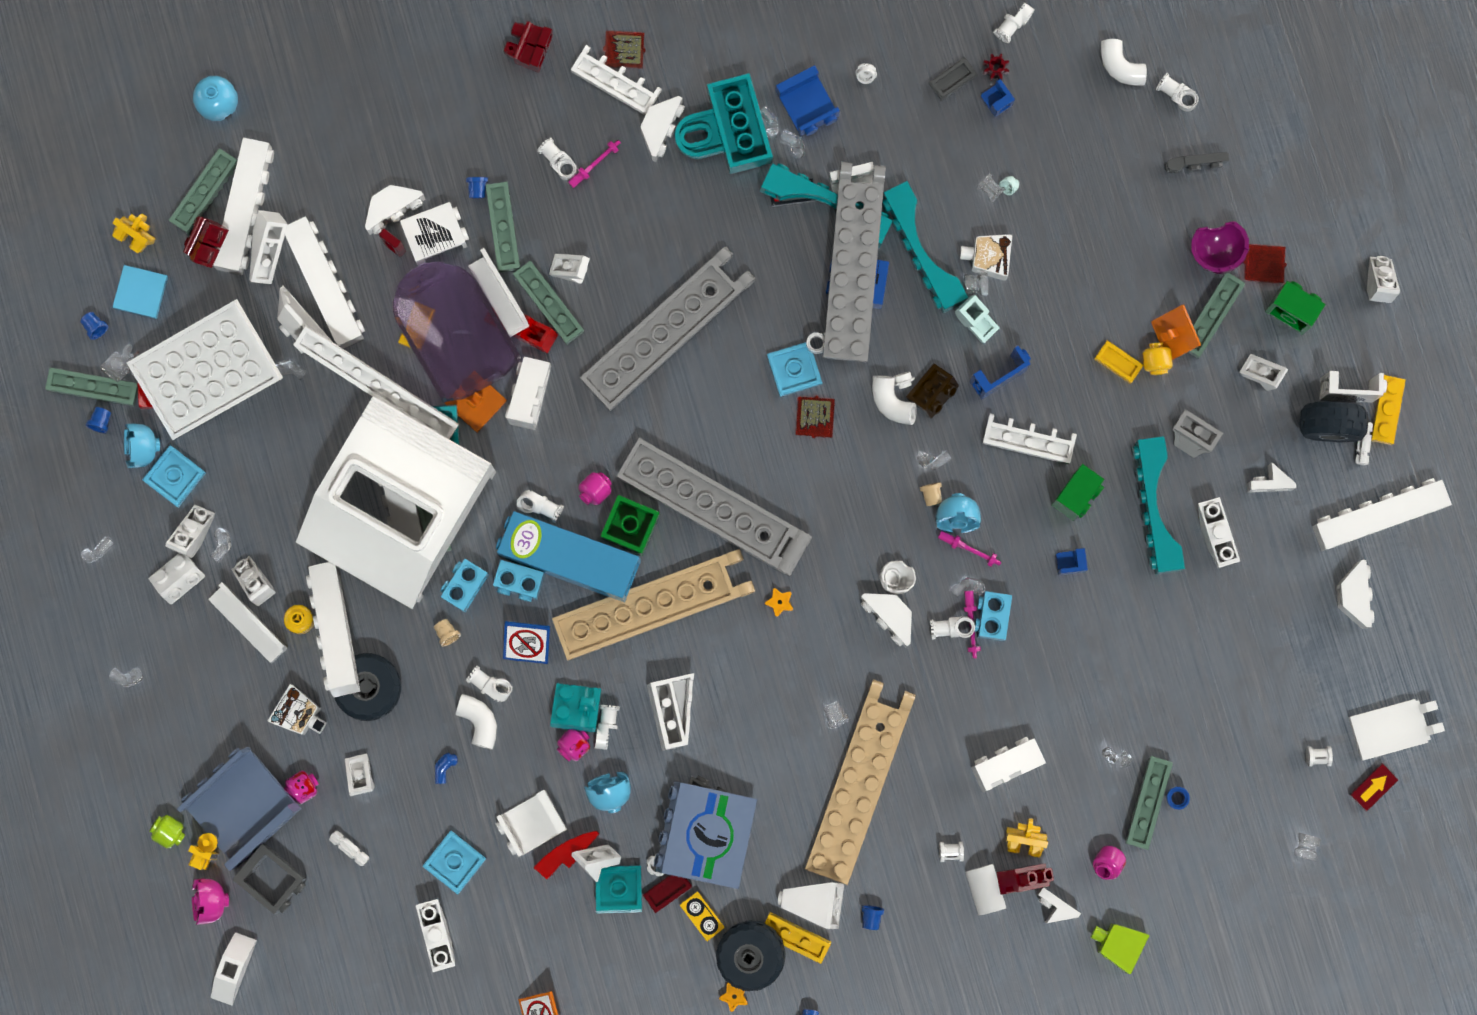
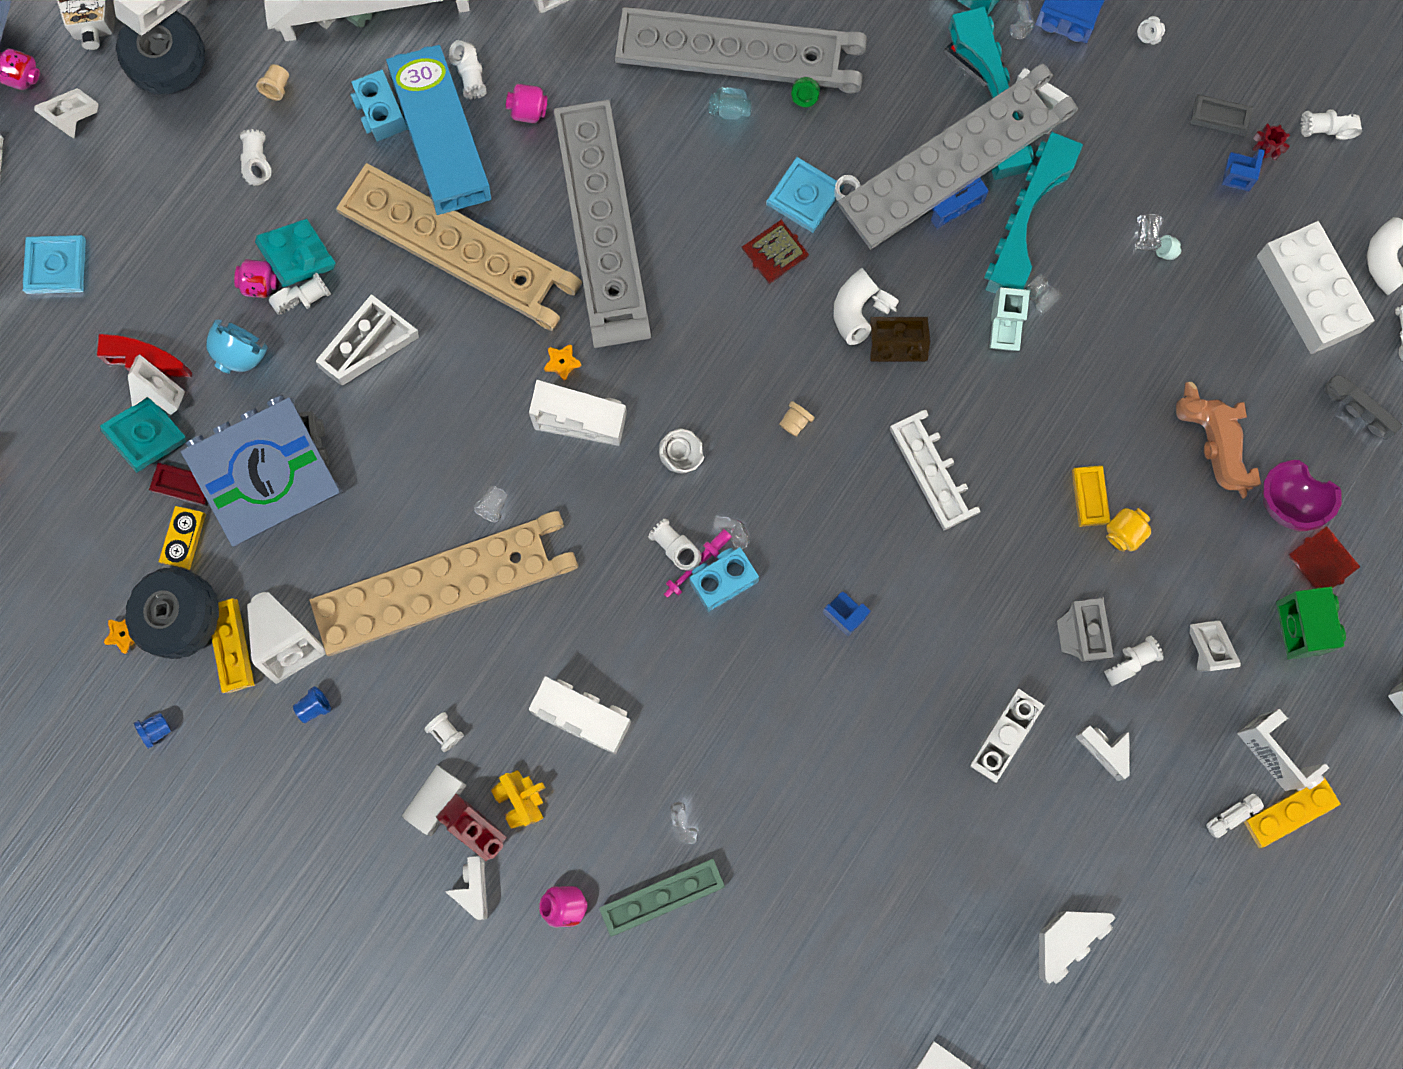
camera: 55 degrees right, 5 degrees down
blue arm [435,753,458,784] -> none
medium azure brick [440,559,489,613] -> none
white cylinder [456,694,497,750] -> none
white panel [495,790,567,857] -> none
piece [503,621,550,664] -> none
green brick [601,495,660,556] -> none
white slope [860,593,912,648] -> none
clear arm [917,451,951,470] -> none
medium azure cylinder [936,493,981,533] -> none
dark pink piece [938,531,1001,567] -> none
torso [960,235,1012,281] -> none
blue panel [969,346,1031,400] -> none
green brick [1051,464,1105,521] -> none
lime torso [1090,923,1150,975] -> none
teal arch [1132,436,1185,575] -> none
orange piece [1151,304,1201,360] -> none
blue piece [1167,787,1190,810] -> none
sand green gear [1188,273,1246,359] -> none
black wheel [1299,401,1368,442] -> none
white bush [1306,746,1333,767] -> none
white brick [1312,478,1452,552] -> none
none -> white wedge [529,380,627,446]
none -> clear light blue head [709,87,752,126]
none -> green tile [791,77,820,107]
none -> white connector [1104,636,1164,686]
none -> nougat animal [1176,382,1261,499]
none -> white brick [1257,221,1375,354]

